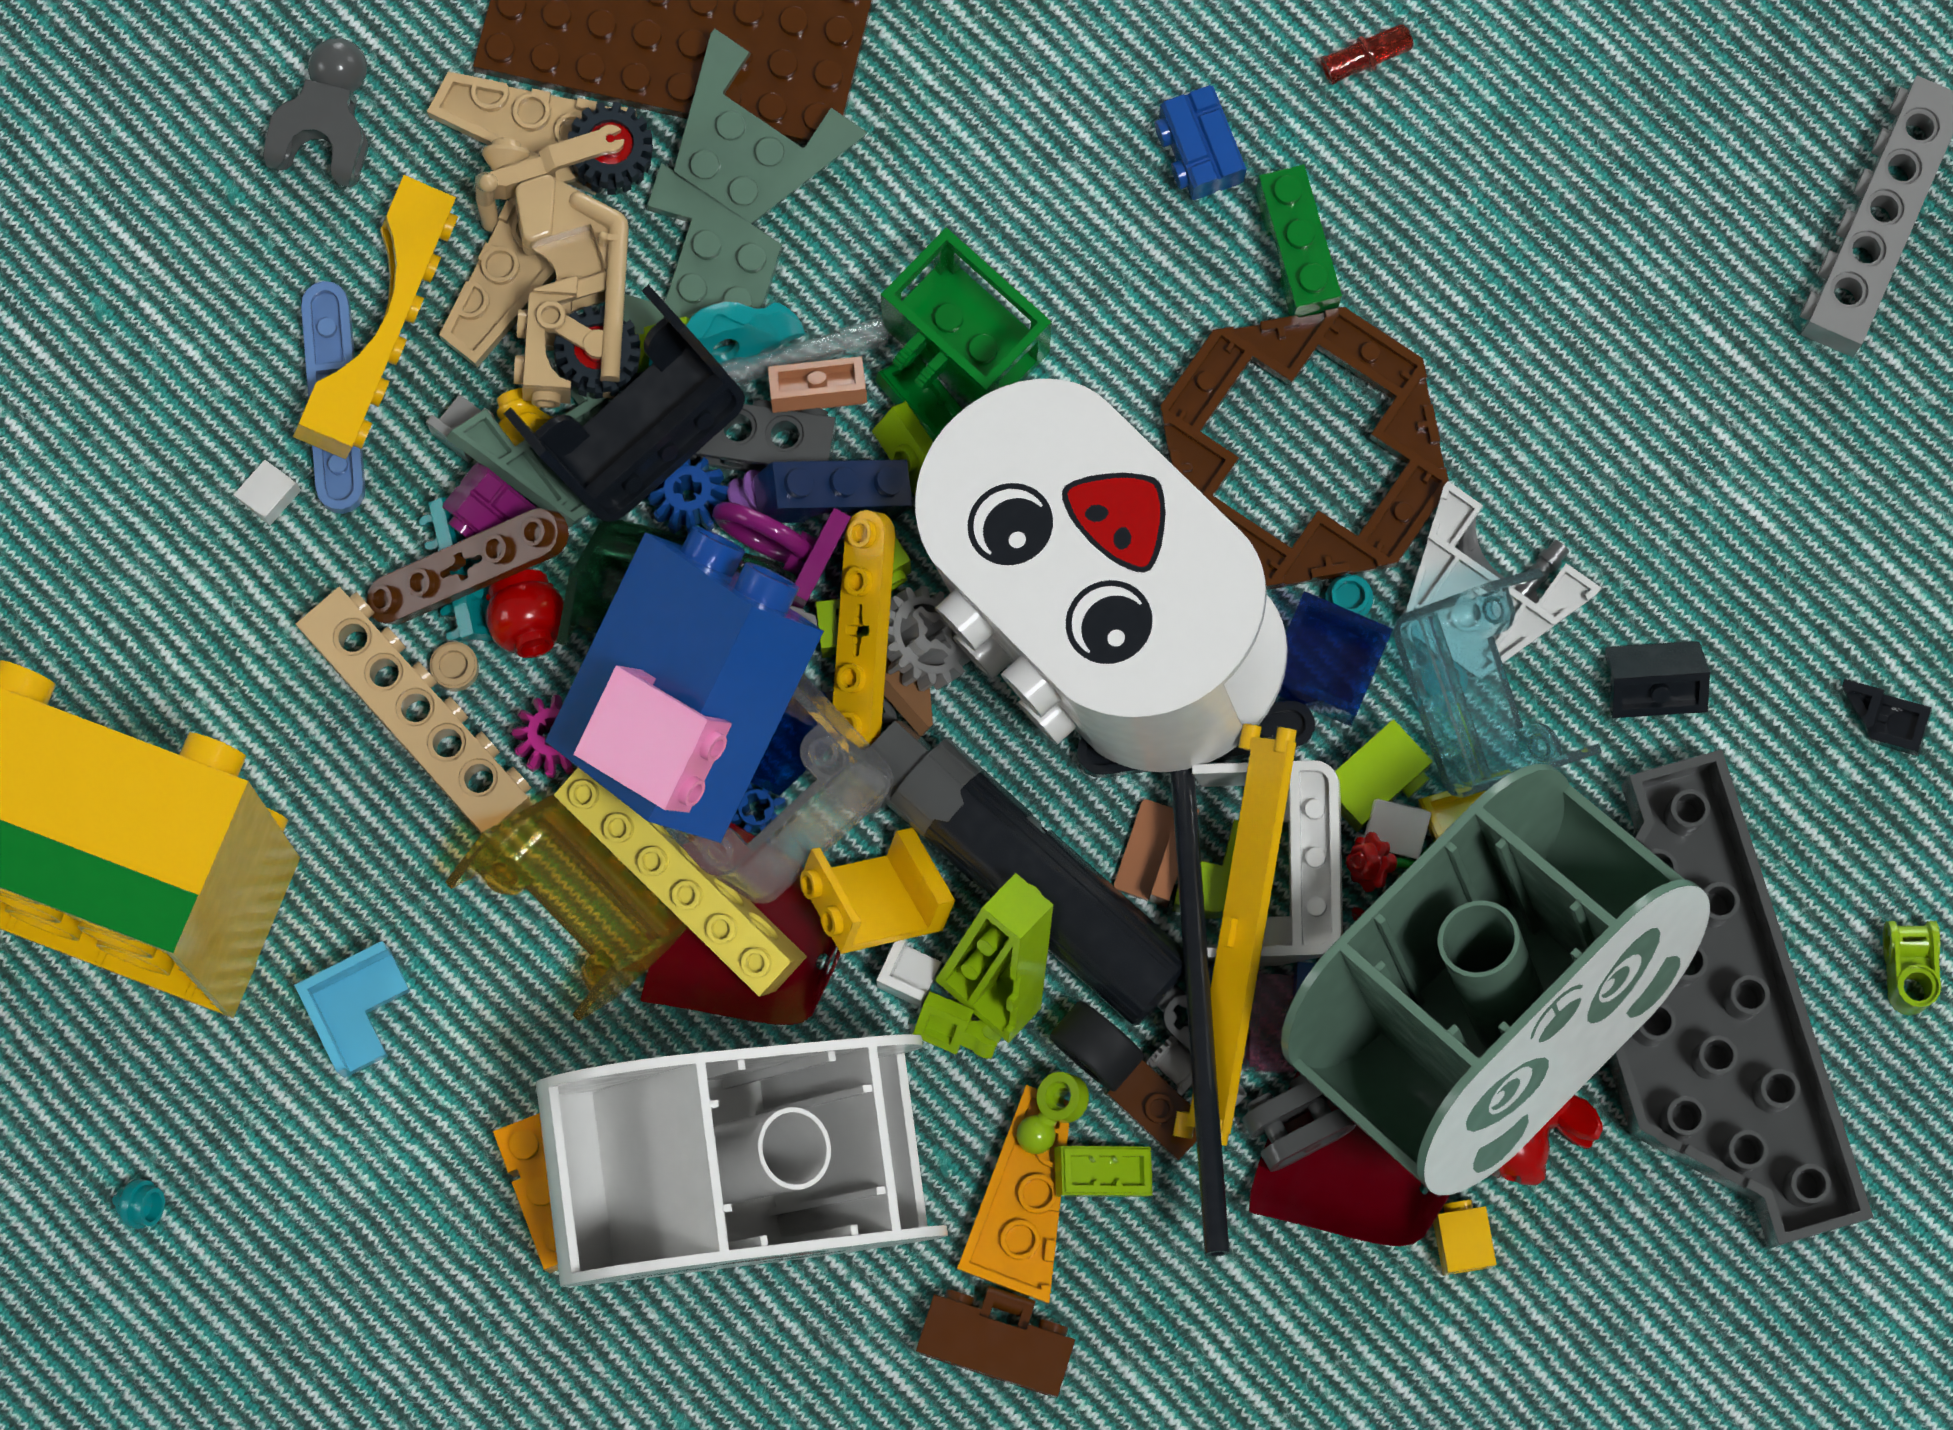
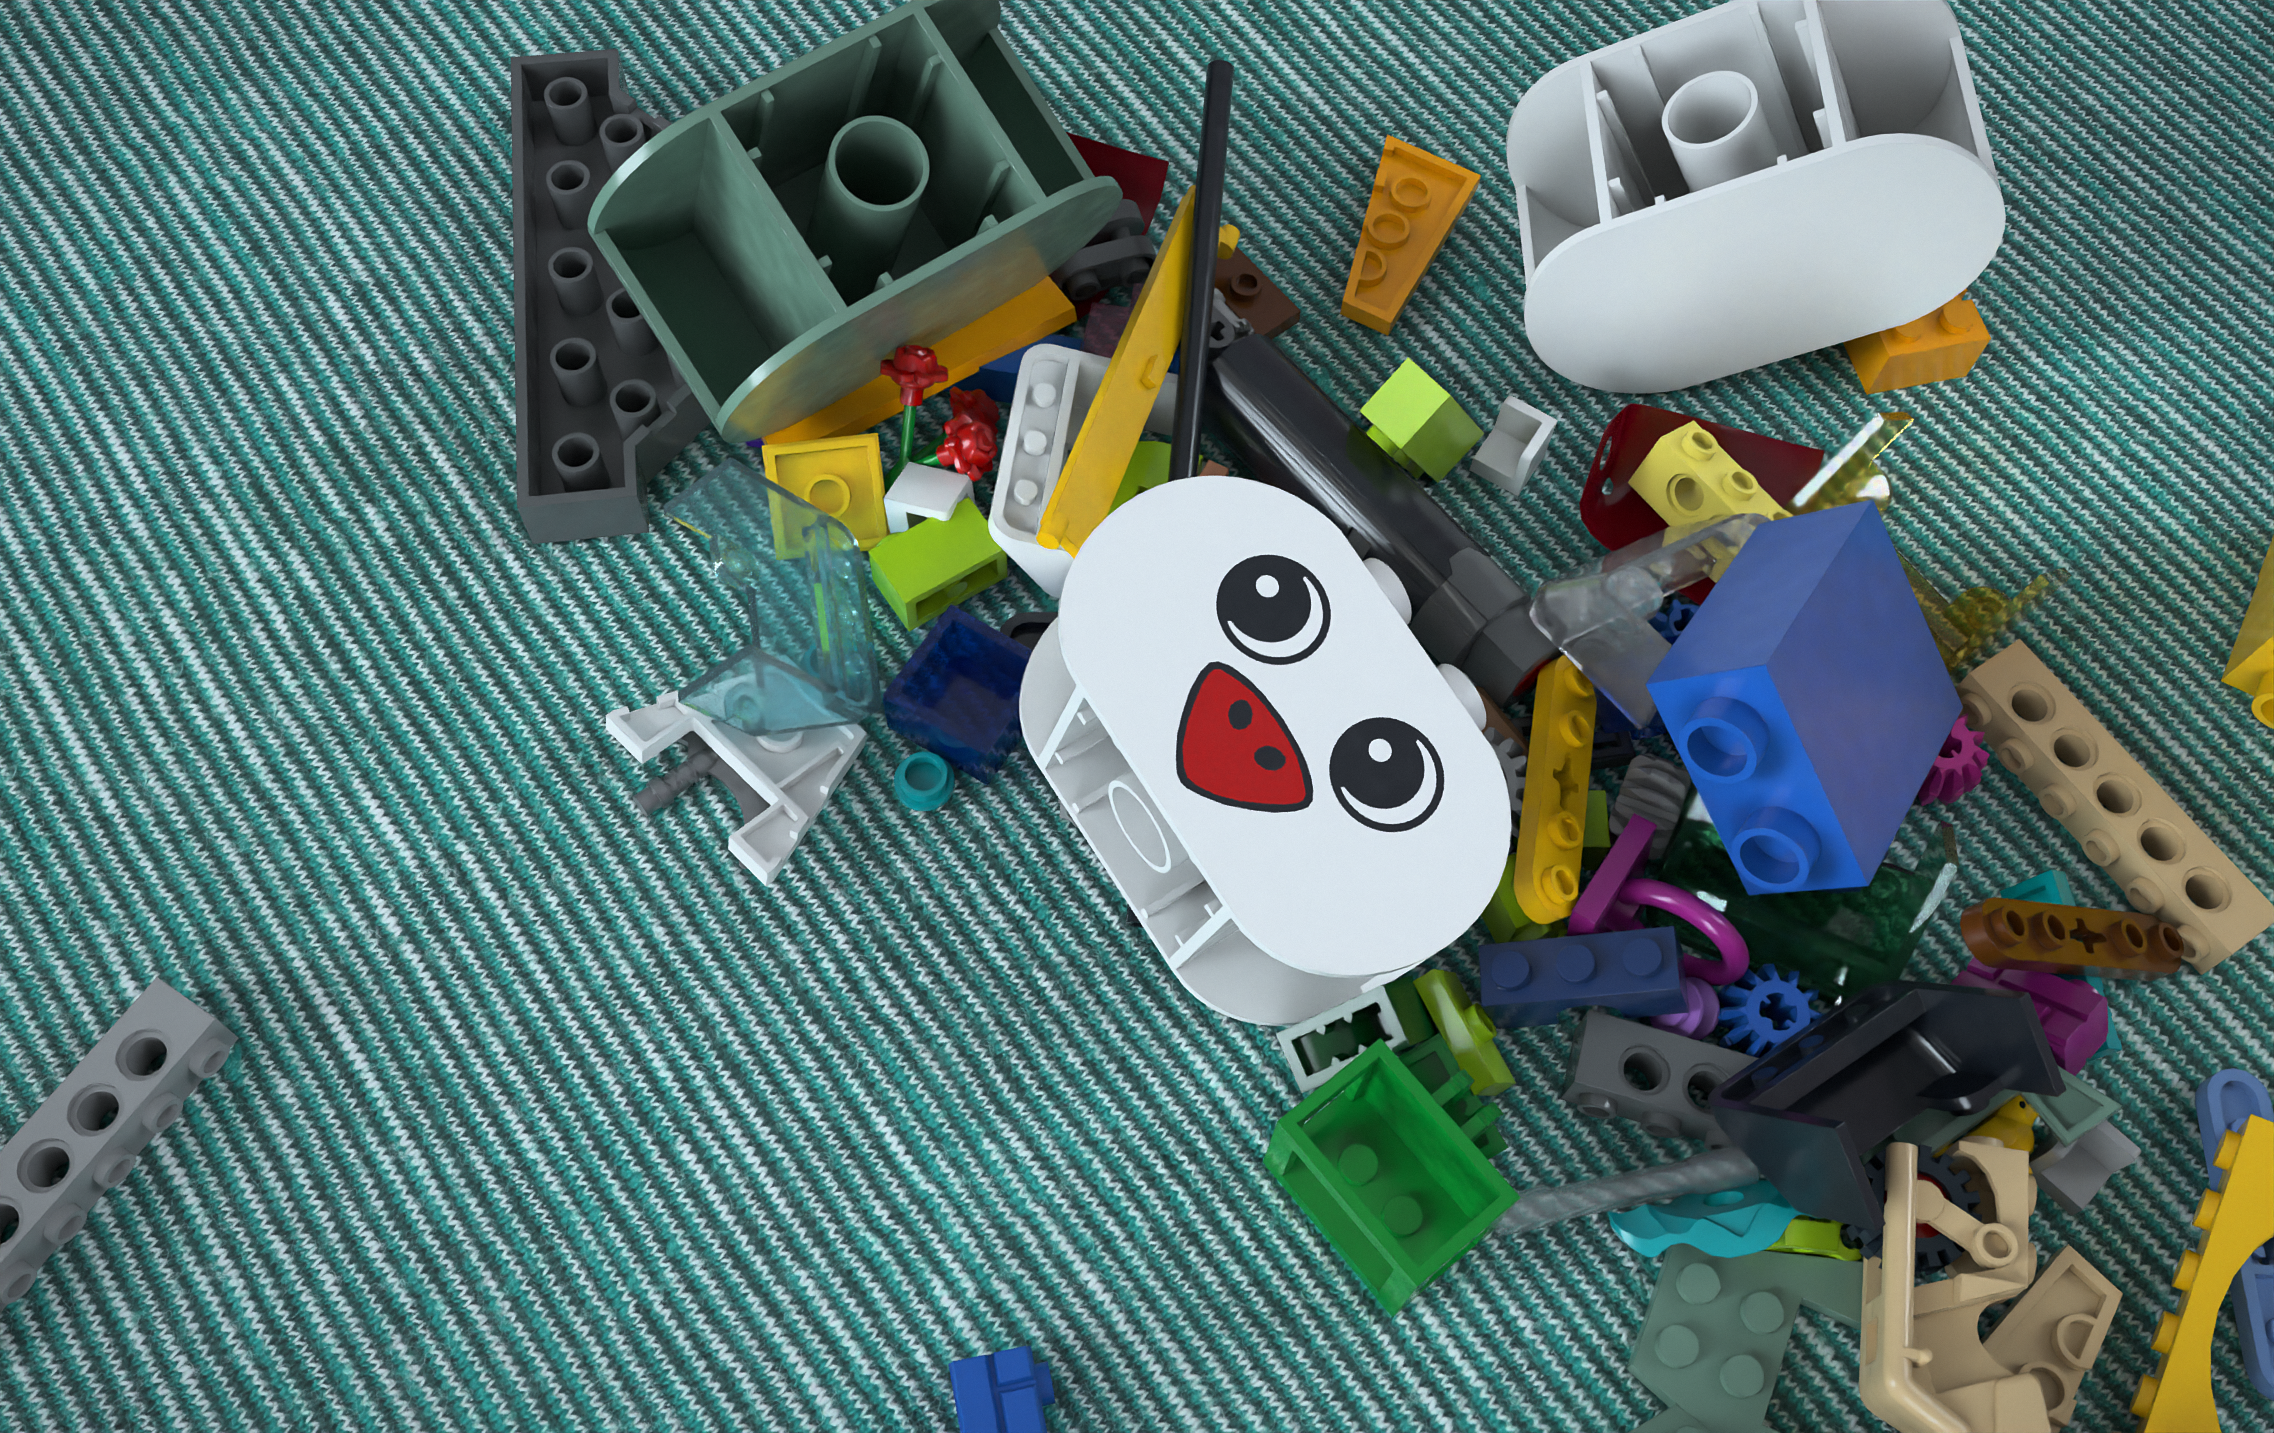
camera: 175 degrees left, 15 degrees down
medium azure panel [294,941,411,1078] -> none
tan tile [430,642,479,692] -> none
red piece [486,569,568,658] -> none
bright pink panel [573,665,732,813] -> none
nougat panel [768,356,868,413] -> none
yellow panel [800,827,955,954] -> none
lime plate [913,991,1001,1059] -> none
reddish brown piece [916,1286,1076,1399] -> none
lime plate [1016,1072,1089,1154] -> none
black tyre [1050,1001,1144,1091] -> none
lime plate [1054,1146,1153,1197] -> none
reddish brown plate [1160,307,1449,590] -> none
green arch [1255,164,1342,317] -> none
black panel [1605,641,1710,718] -> none
black slope [1842,679,1932,757] -> none
lime piece [1883,921,1941,1016] -> none

